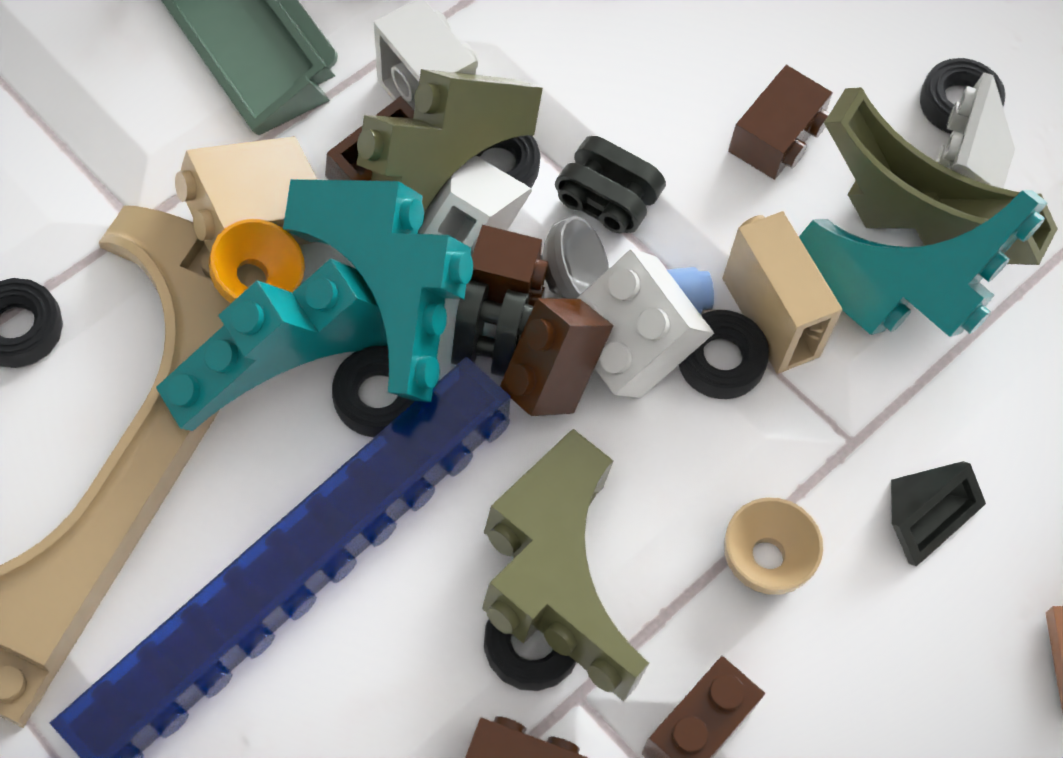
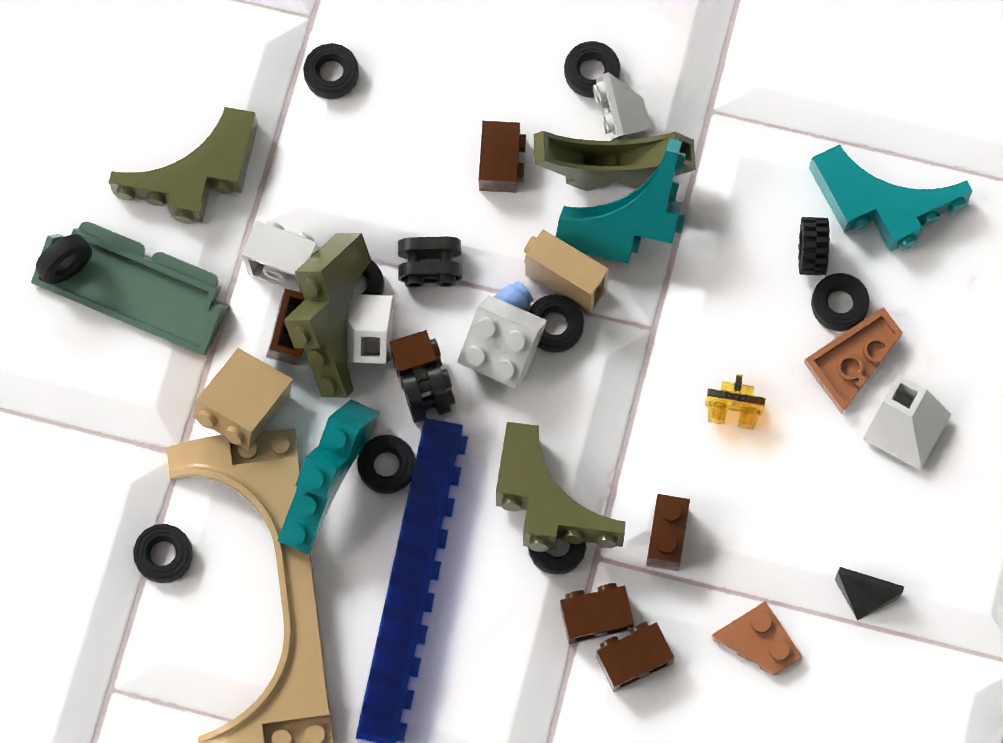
camera: 25 degrees left, 10 degrees up
light orange piece [209,219,305,303] -> none
teal arch [283,179,473,402] -> none
reddish brown brick [499,298,614,416] -> none
light grey piece [540,216,609,299] -> none
tan piece [724,497,824,595] -> none
pearl dark grey slope [891,461,986,566] -> none
none -> clear yellow hips [704,374,766,430]

